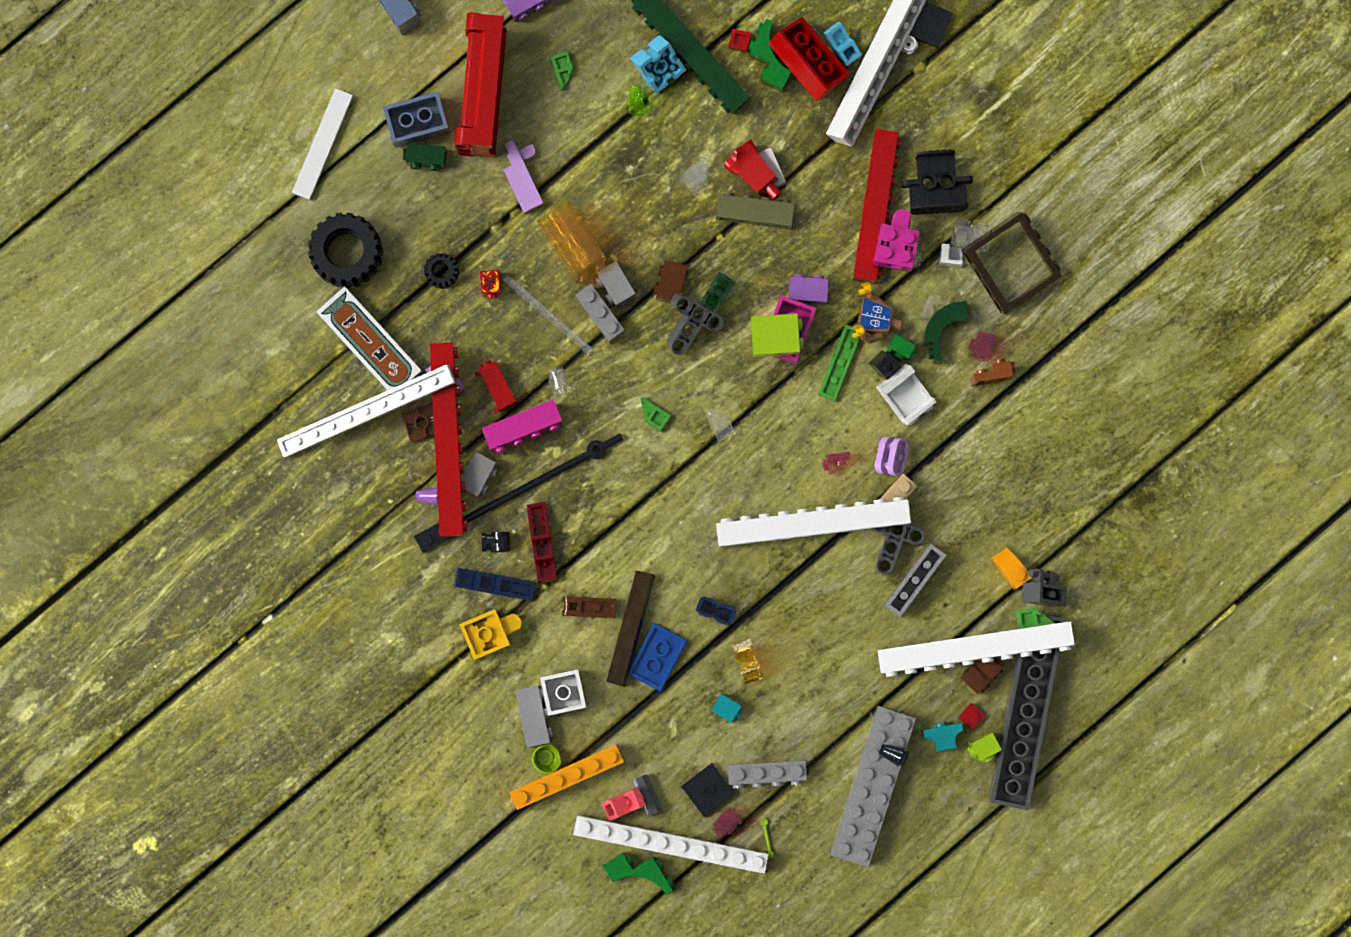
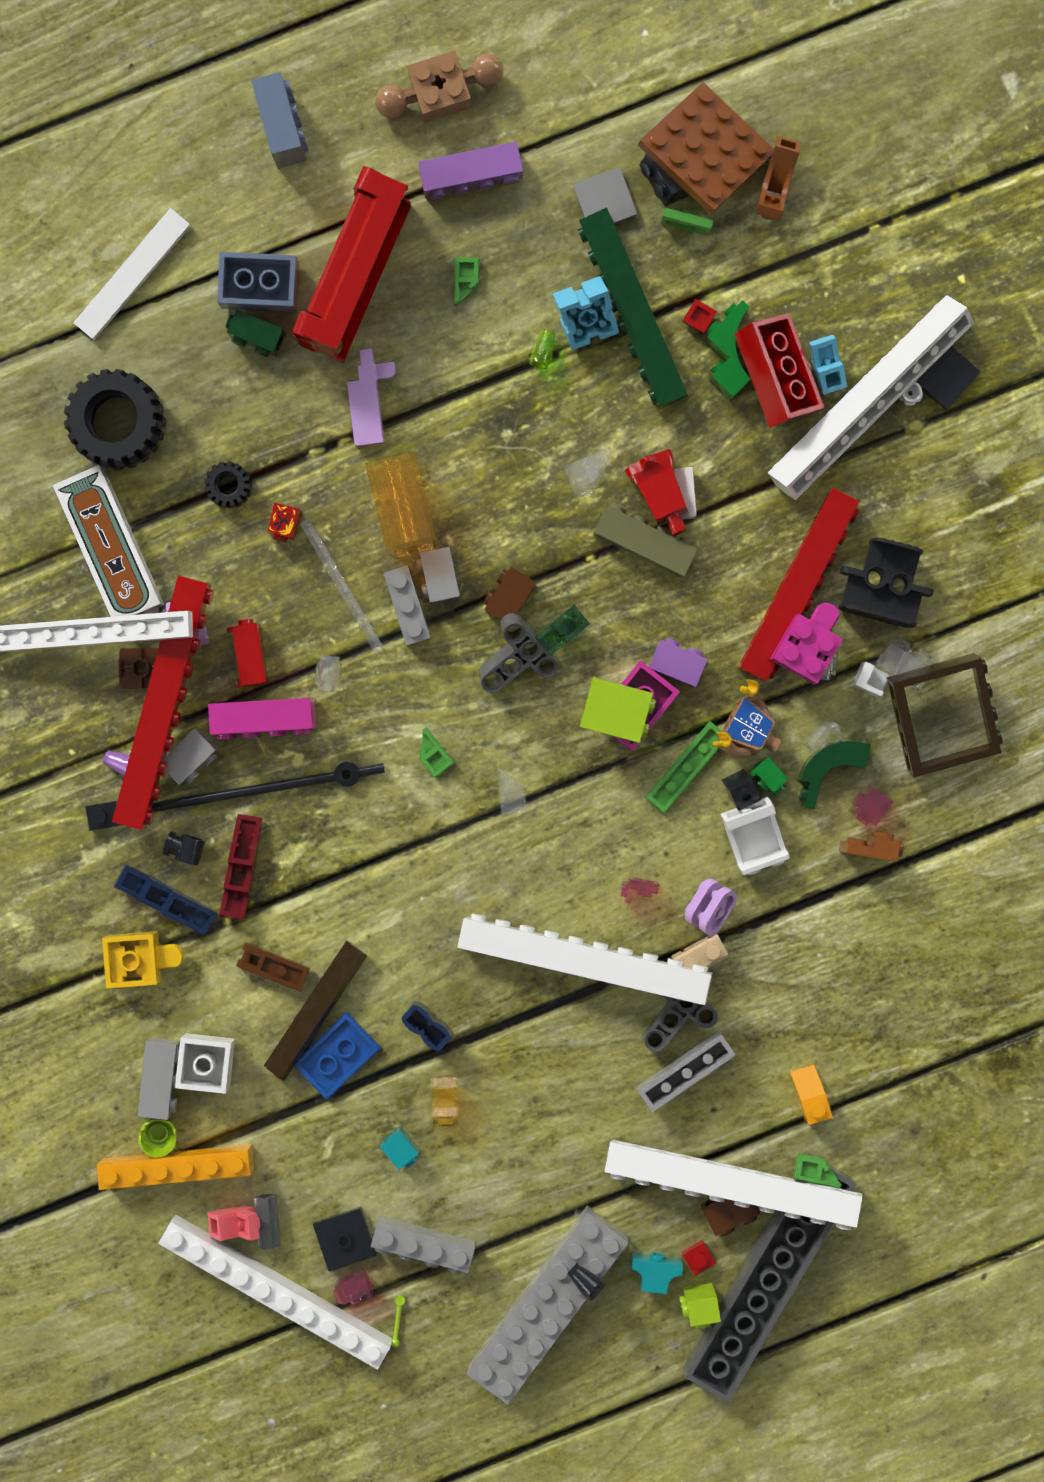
camera: 30 degrees right, 5 degrees up
green arch [602,852,674,895] -> none
dark grey brick [1022,568,1067,607] -> none

